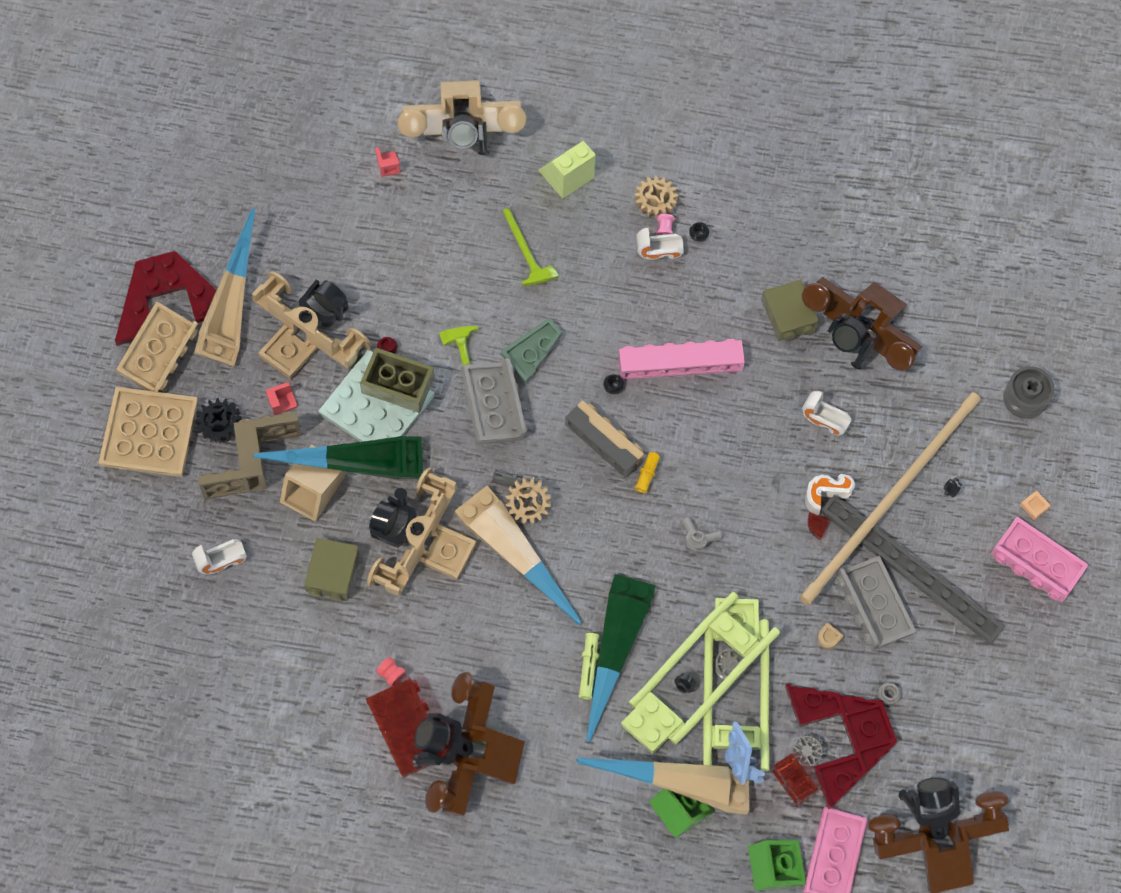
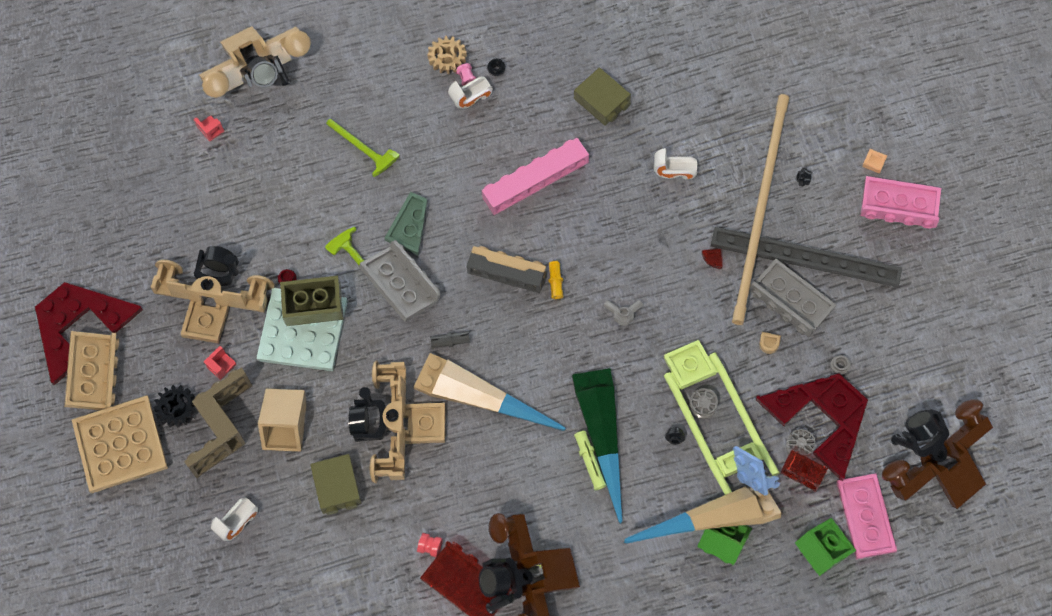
camera: 20 degrees left, 0 degrees up
tan plate [194,209,255,367] -> none
dark green plate [253,436,423,480] -> none
tan gear [506,477,551,523] -> none
yellowish green slope [539,141,596,199] -> none
black plate [603,374,624,394] -> none
yellowish green plate [621,592,780,754] -> none
reddish brown piece [802,277,923,371] -> none
white animal [805,474,855,516] -> none
dark grey wheel [1003,366,1054,419] -> none

